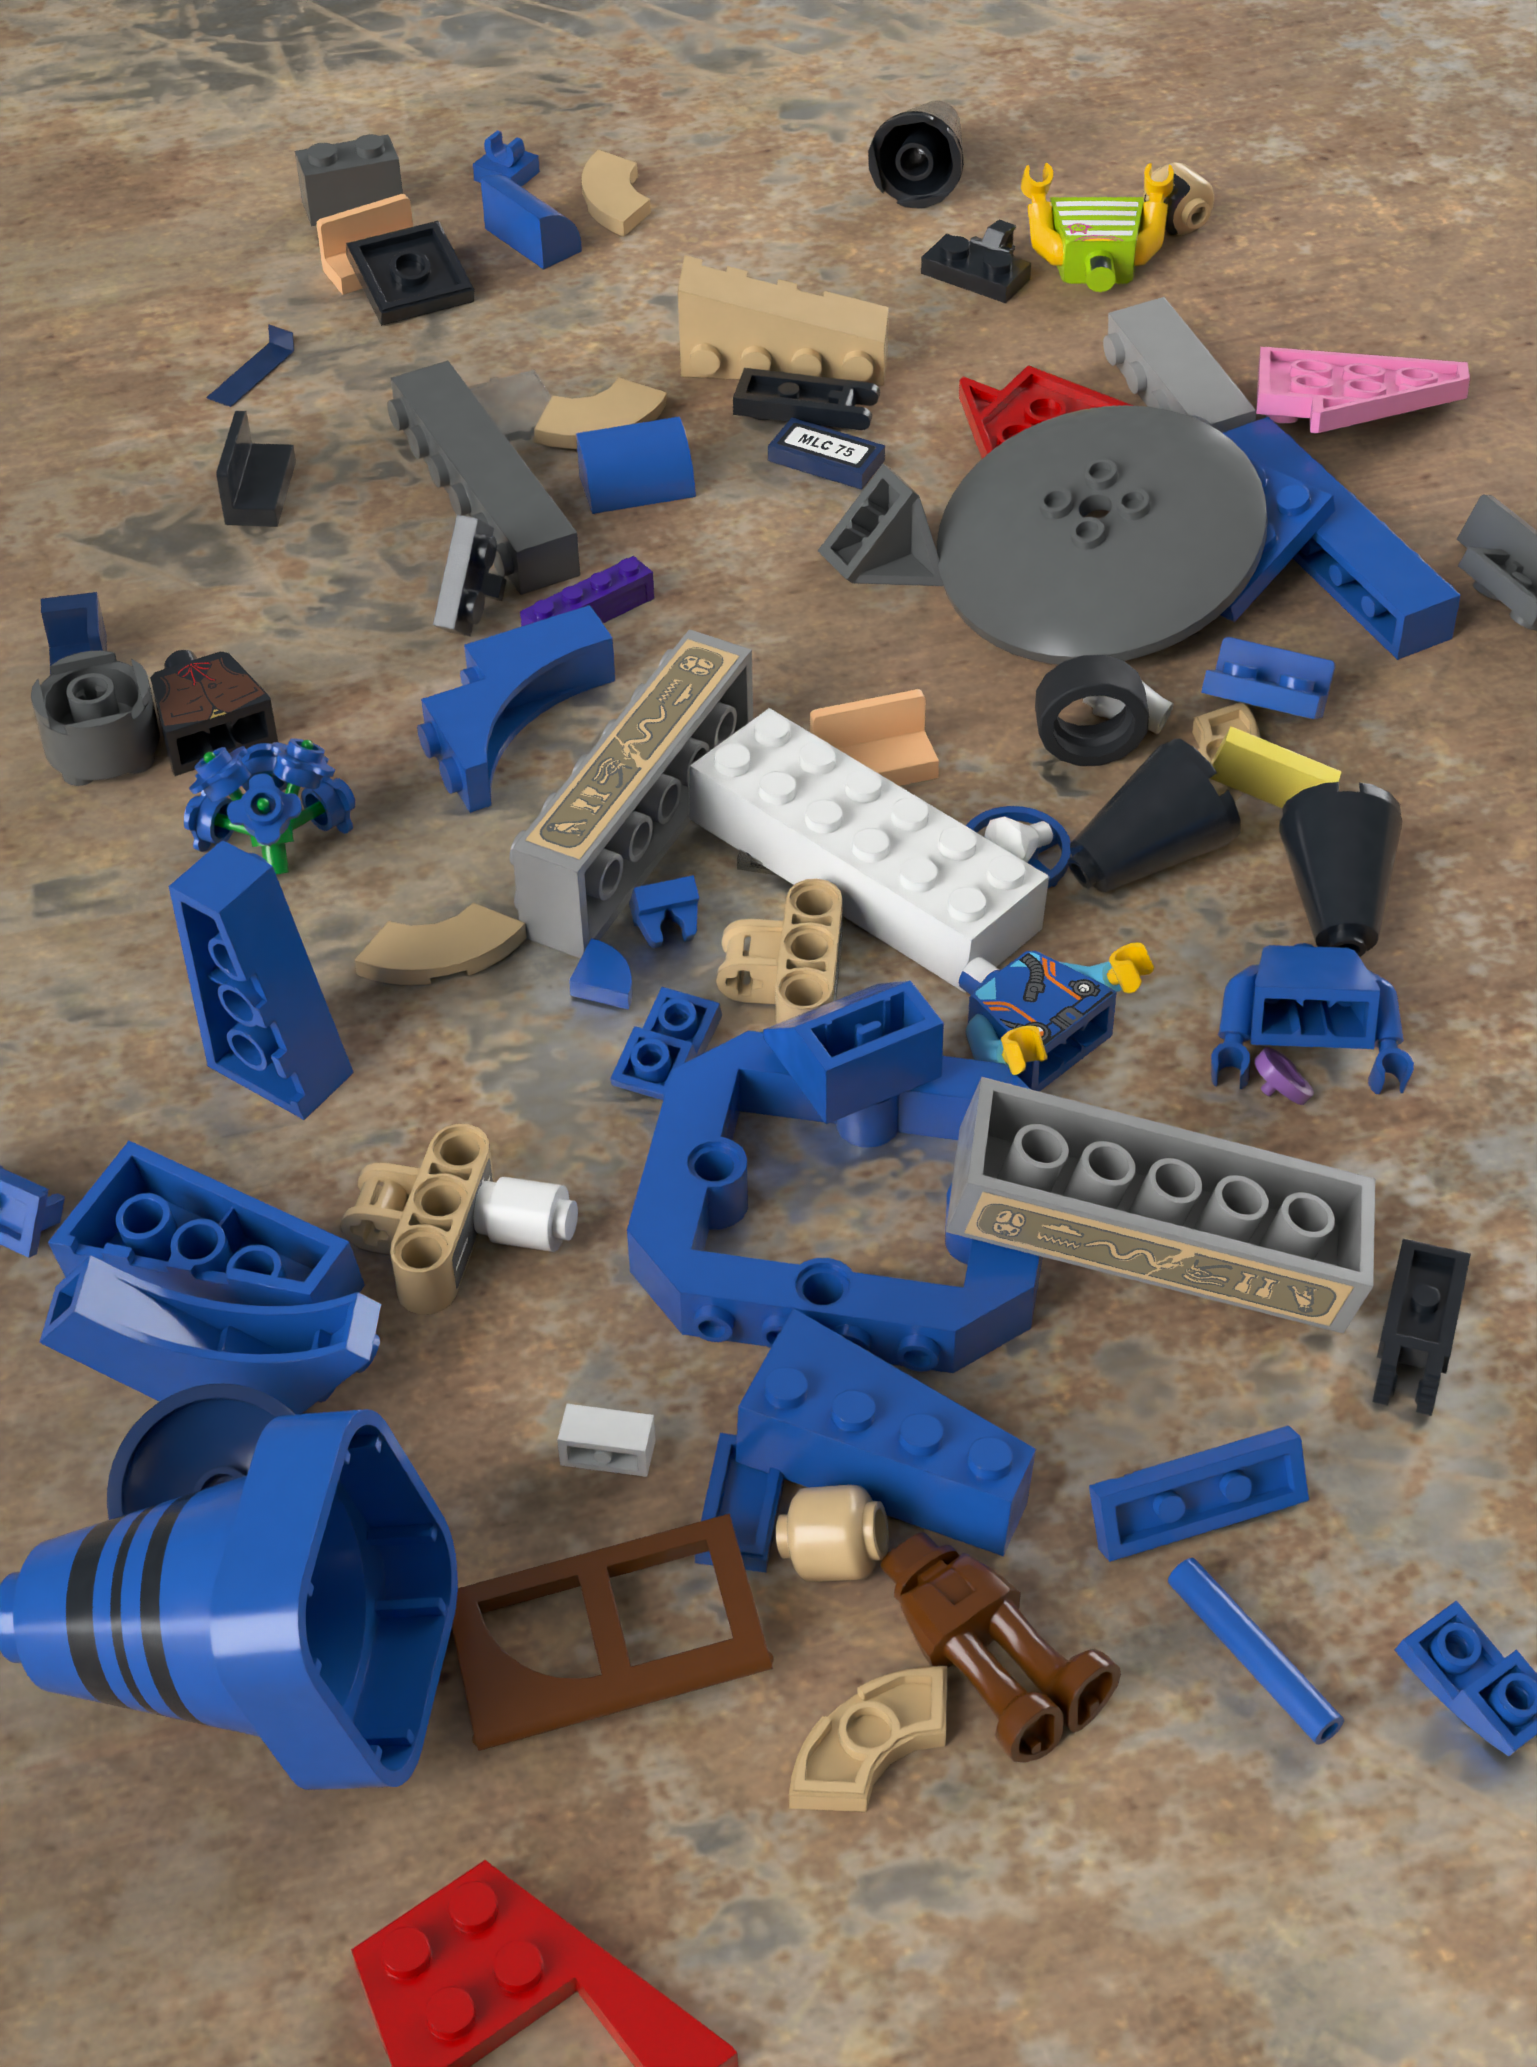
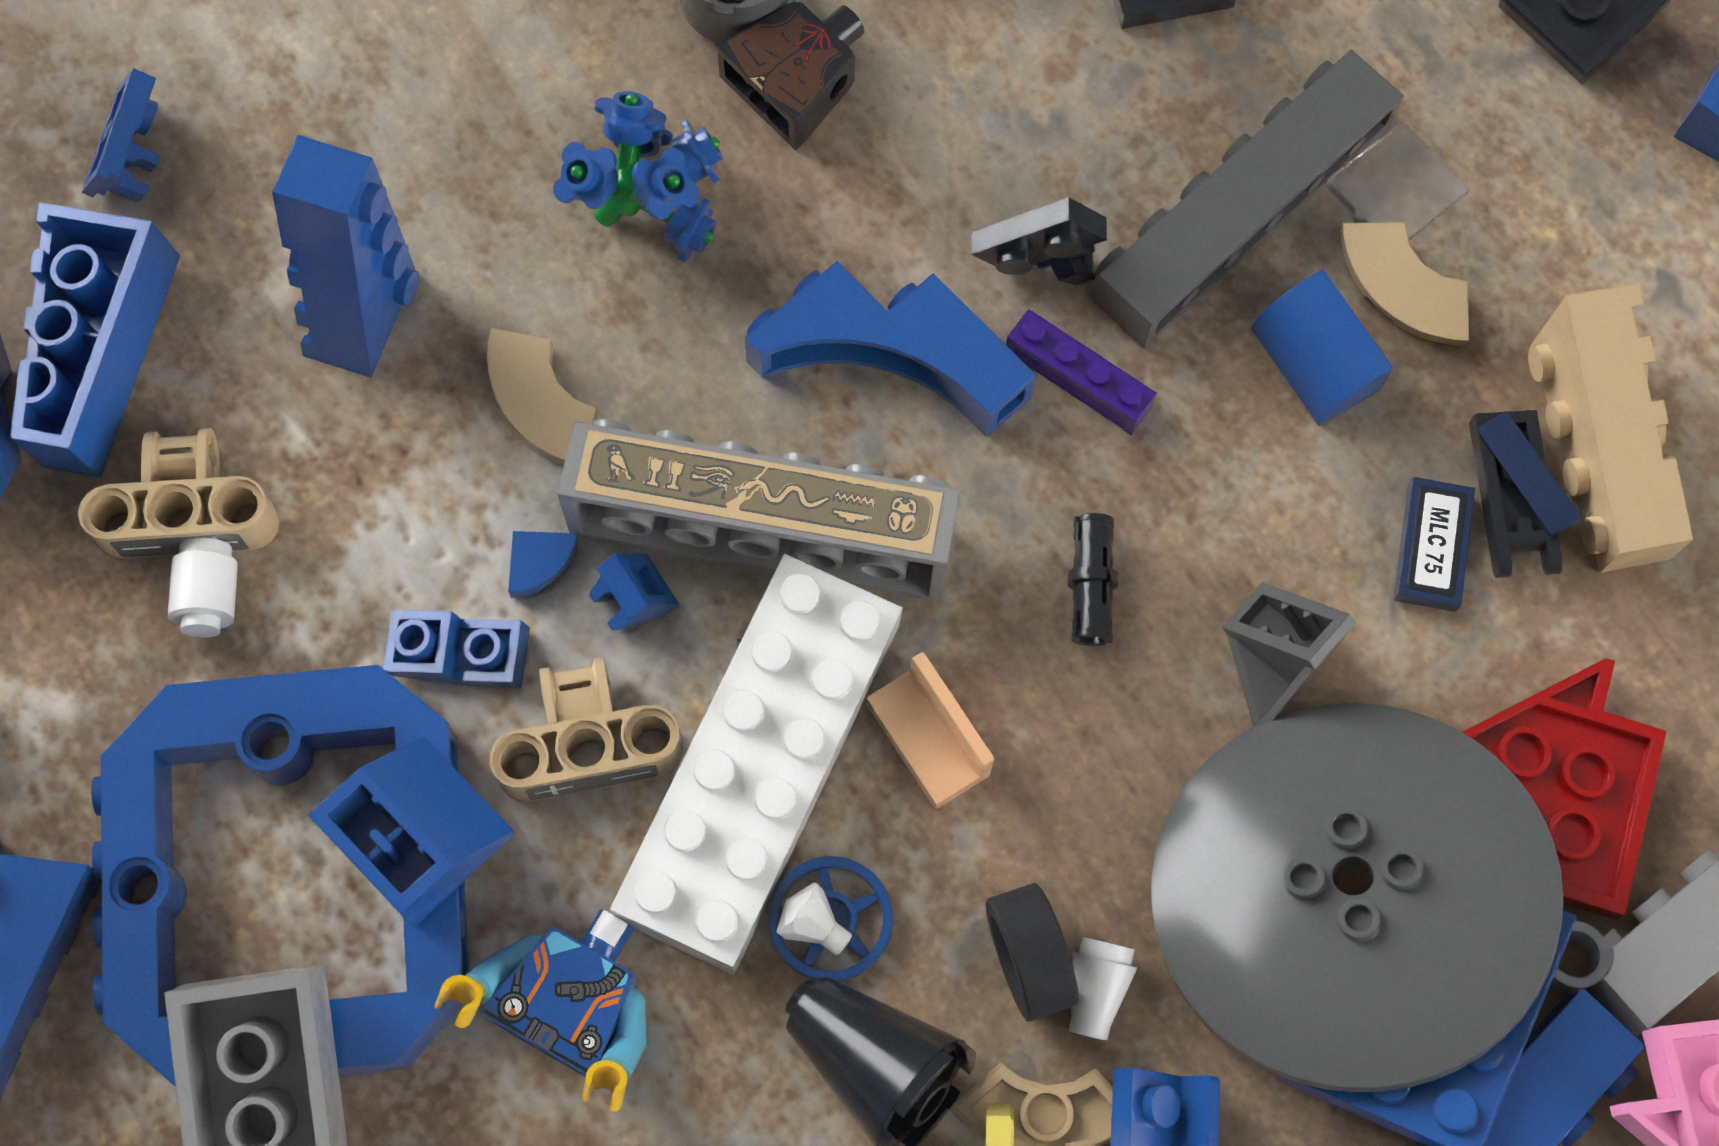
camera: 70 degrees right, 25 degrees up
none -> black pin [1068,513,1119,646]
none -> dark blue piece [1476,411,1593,537]

